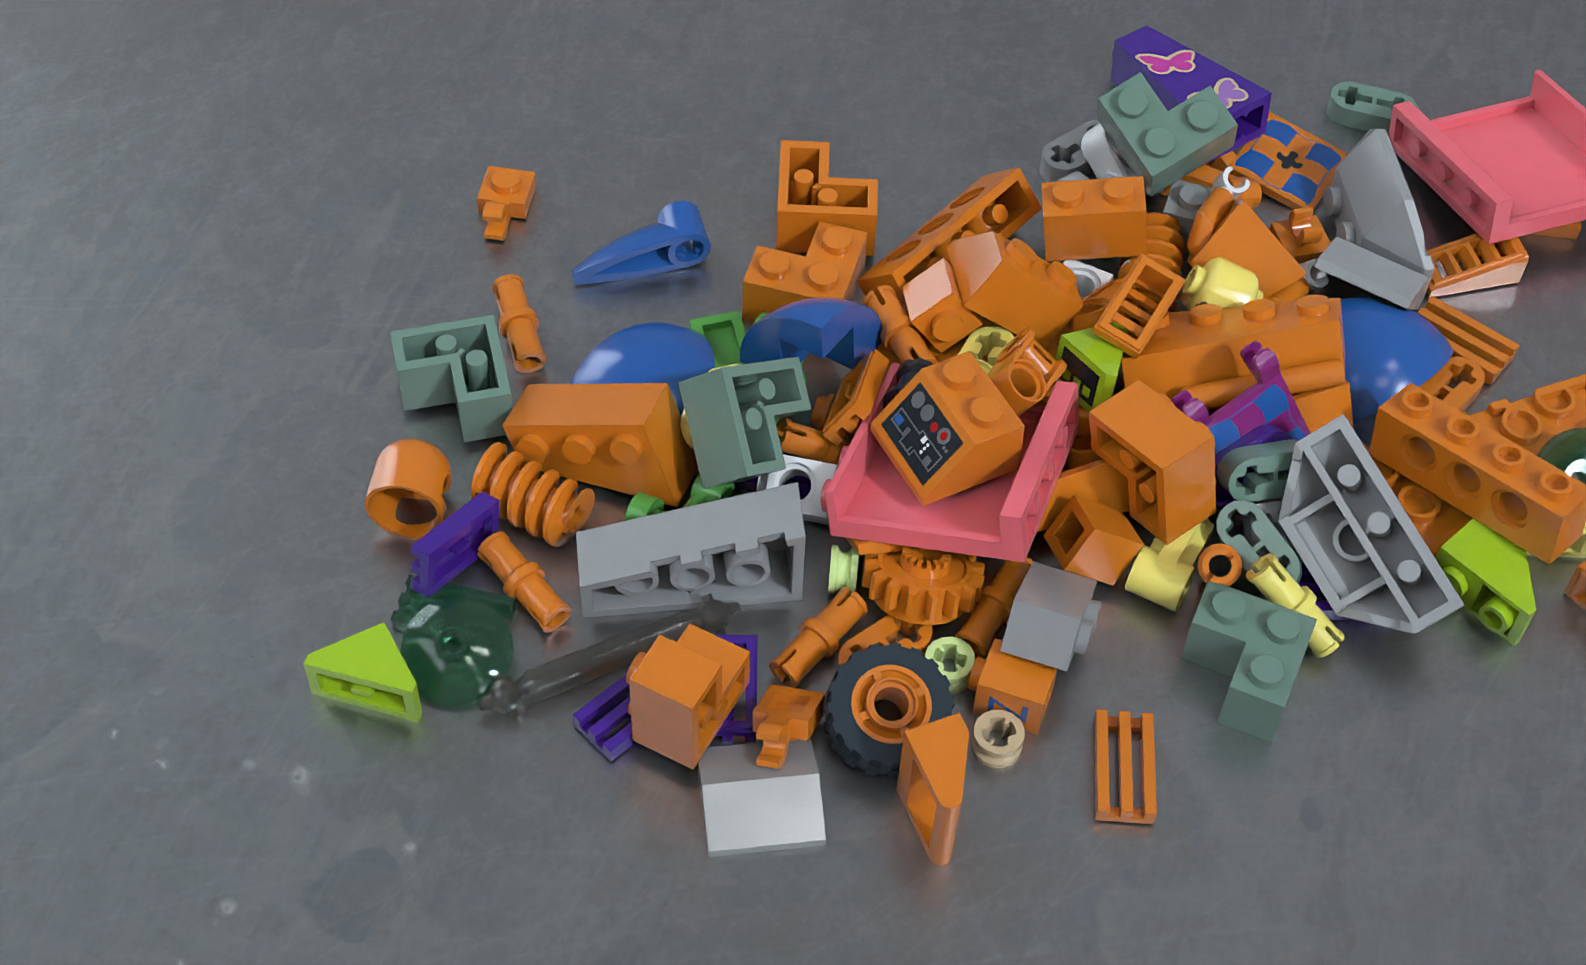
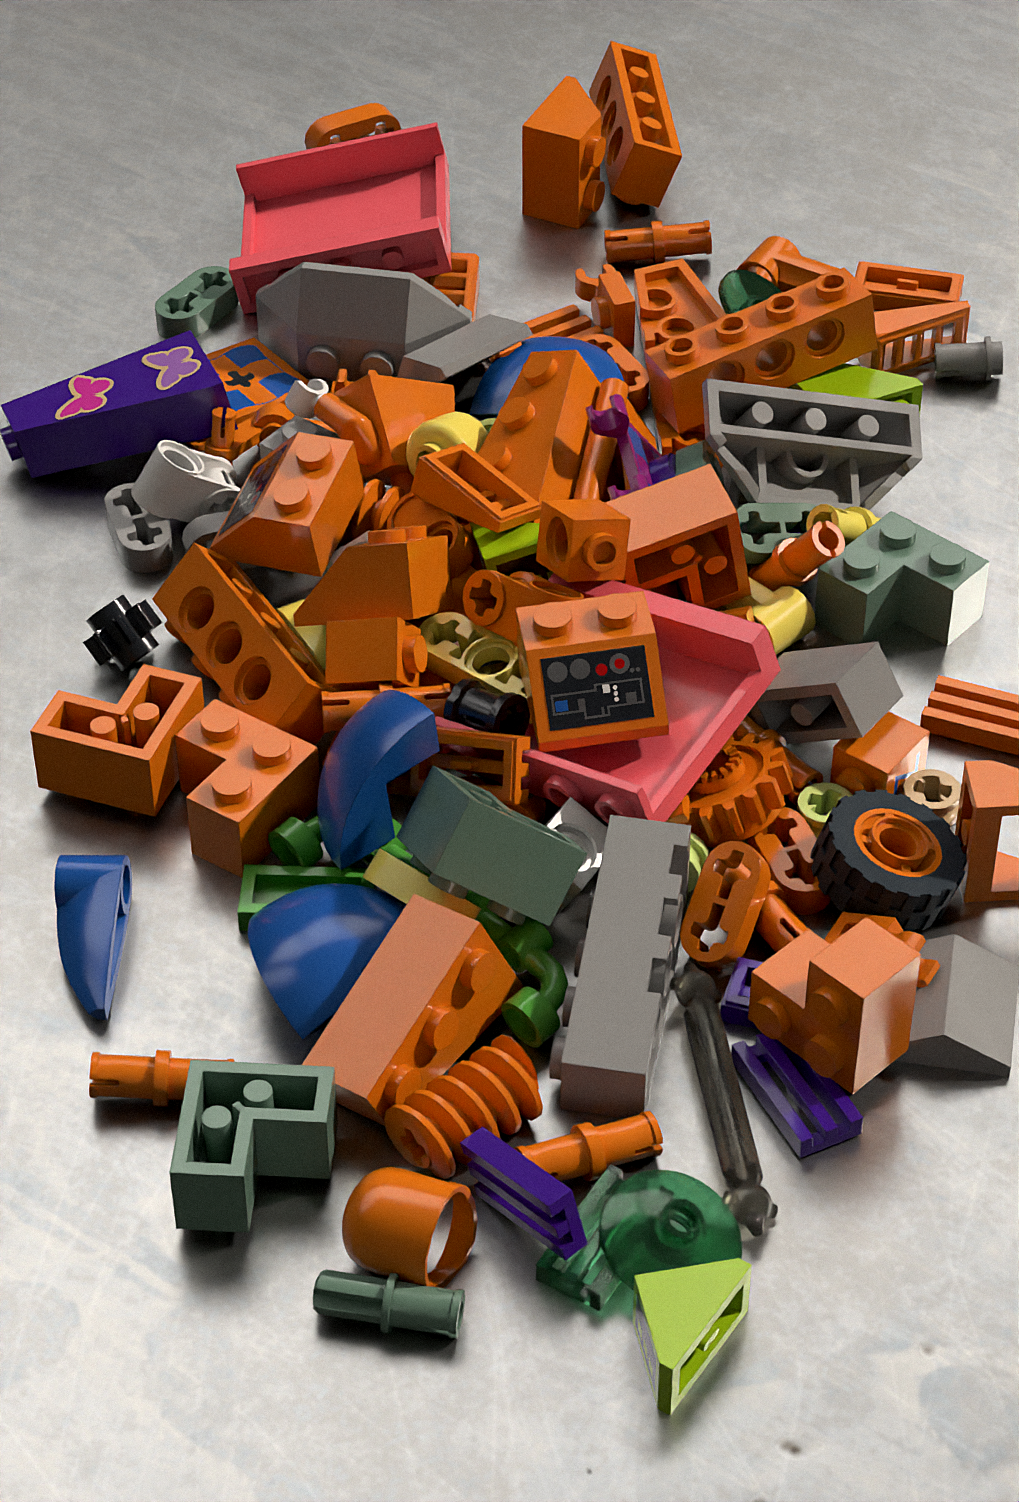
camera: 70 degrees left, 10 degrees down
sand green brick [1098,72,1238,197] -> none
none -> black gear [83,595,162,671]
none -> sand green axle [312,1269,465,1339]
none -> orange brick [536,499,631,582]
none -> orange plate [575,264,636,348]
none -> orange beam [680,841,771,970]

